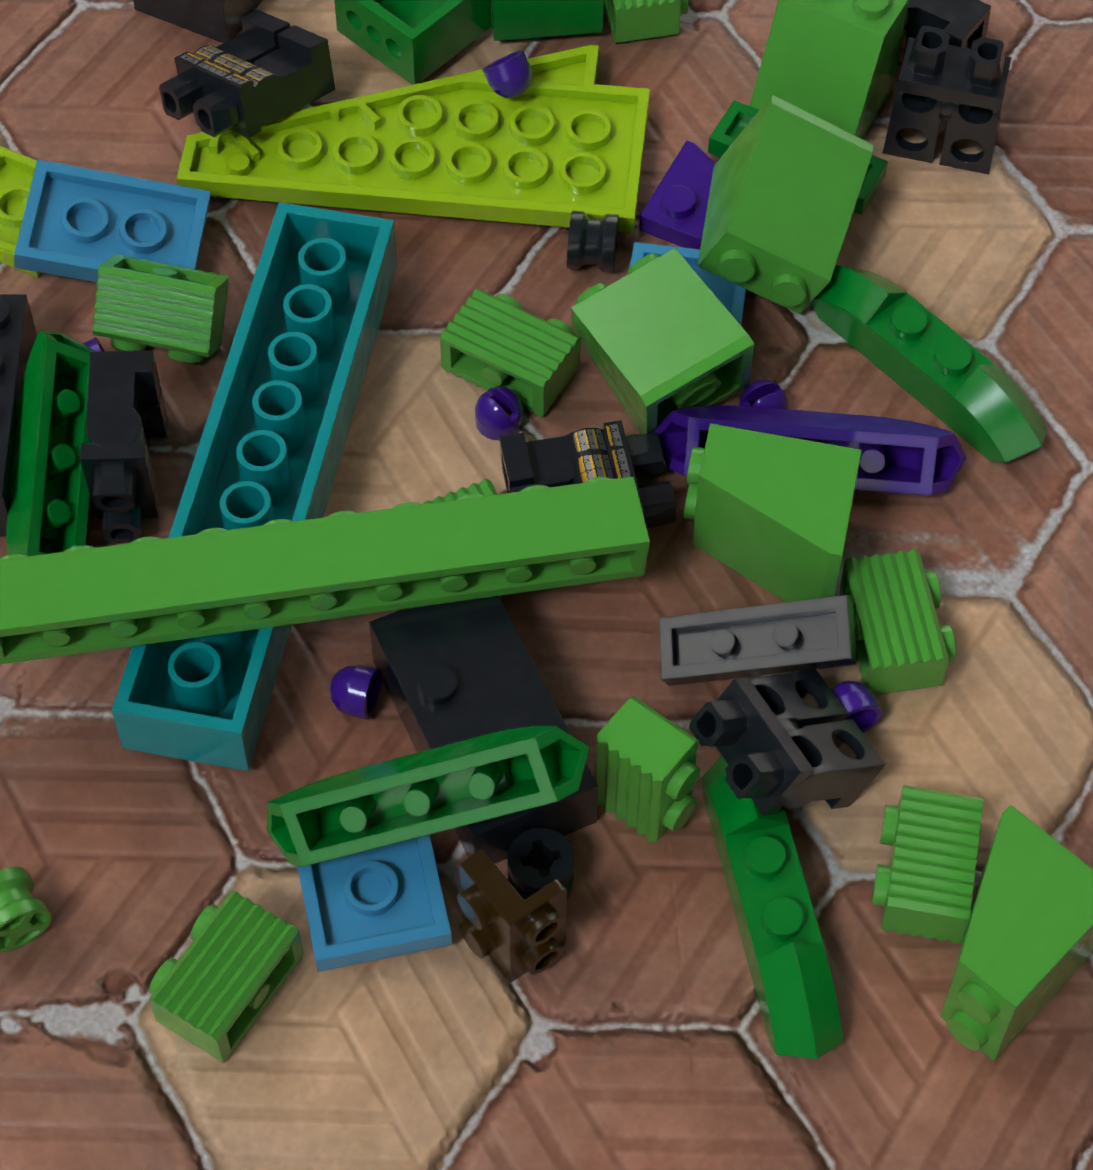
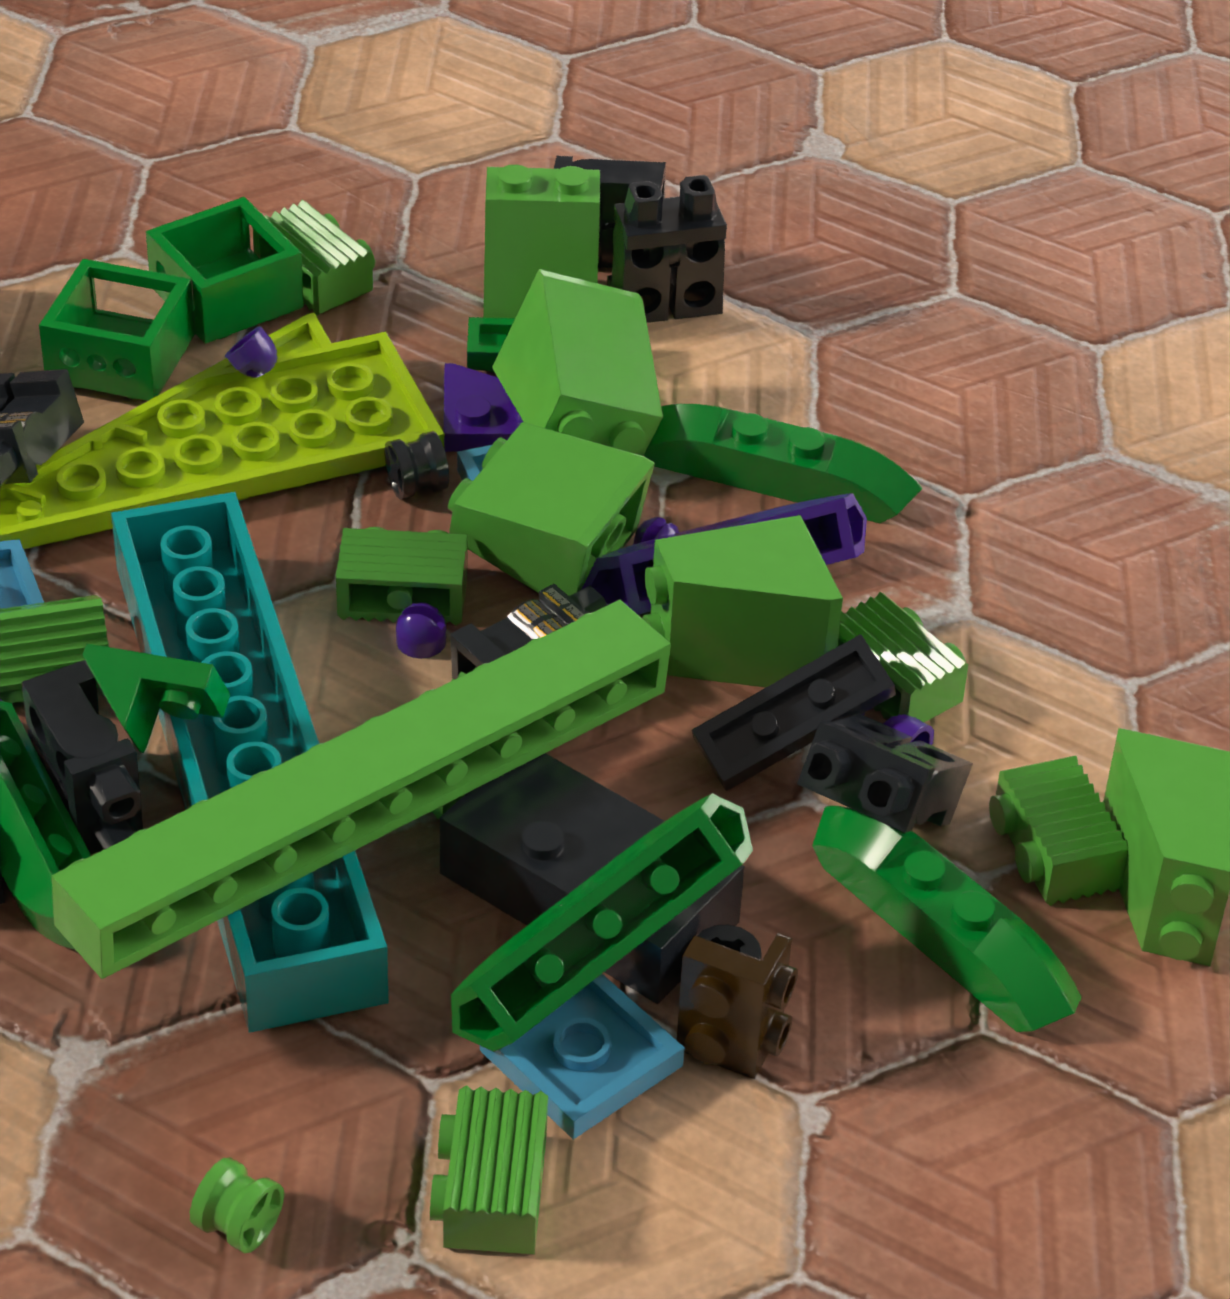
camera: 30 degrees left, 15 degrees down
dark purple hinge [330,665,382,720] -> none
bright green brick [595,696,701,843] -> none
none -> green slope [82,643,231,753]

